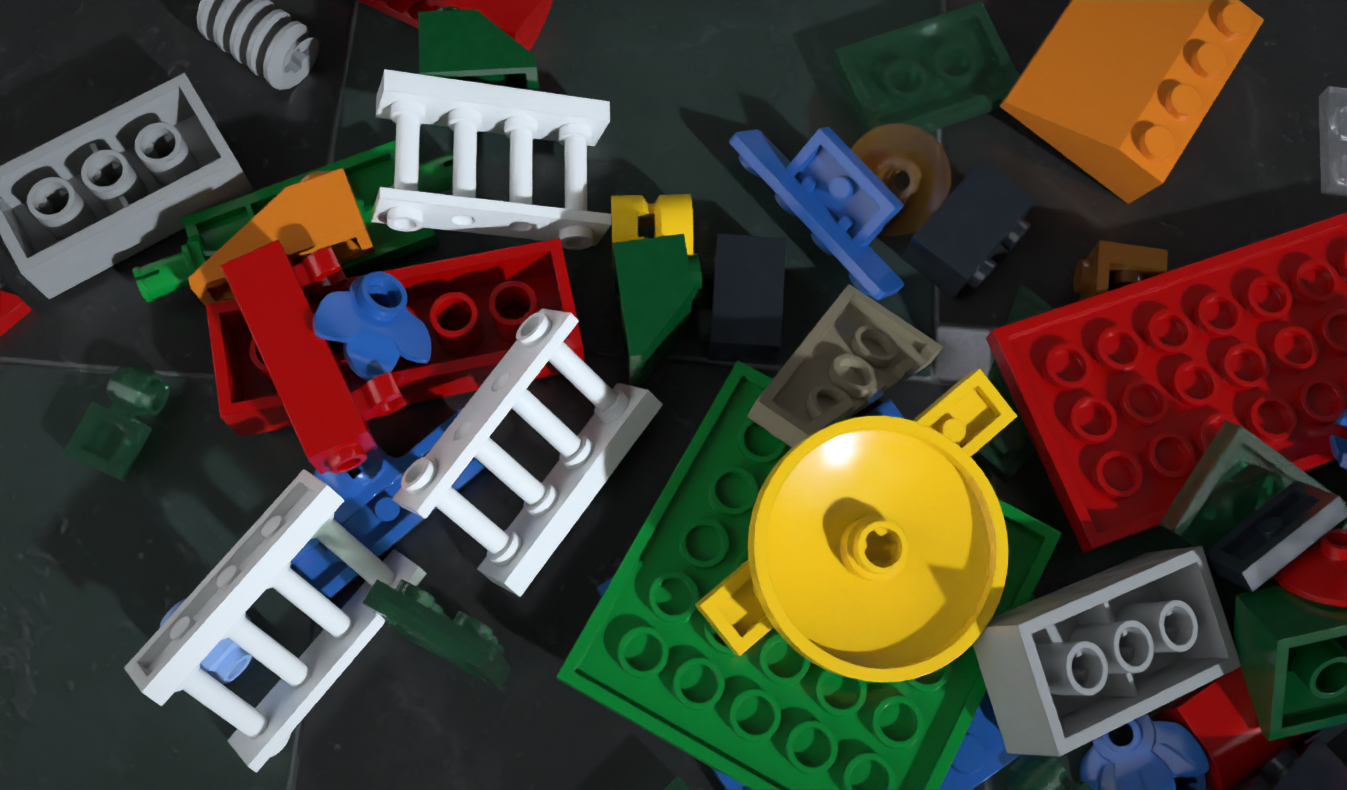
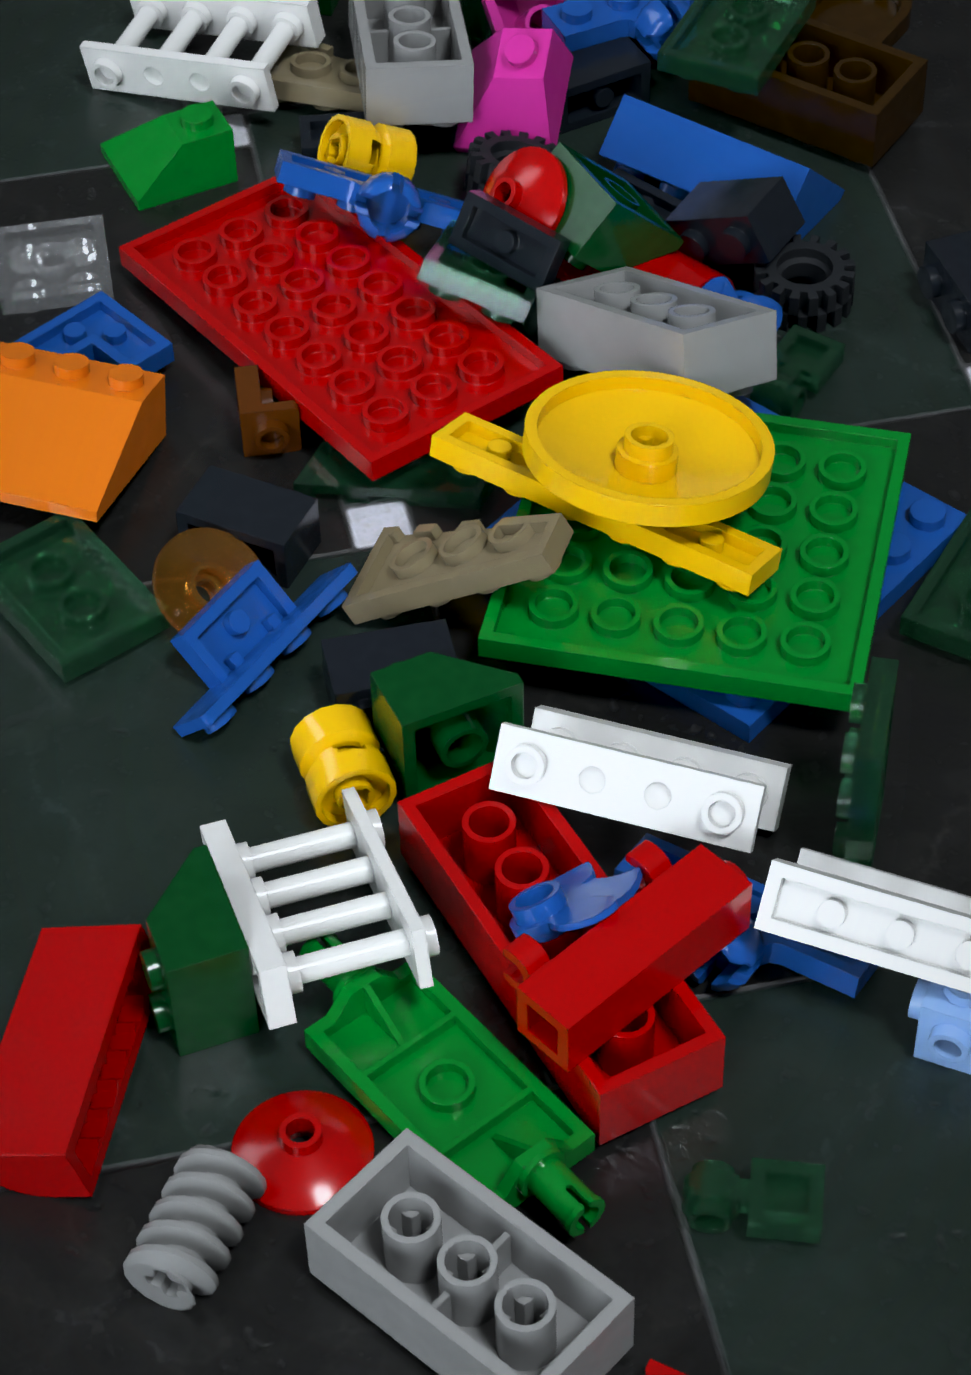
camera: 100 degrees left, 25 degrees down
orange slope [188,168,375,307] -> none
none -> blue plate [14,291,175,372]
none -> red dish [231,1090,375,1216]

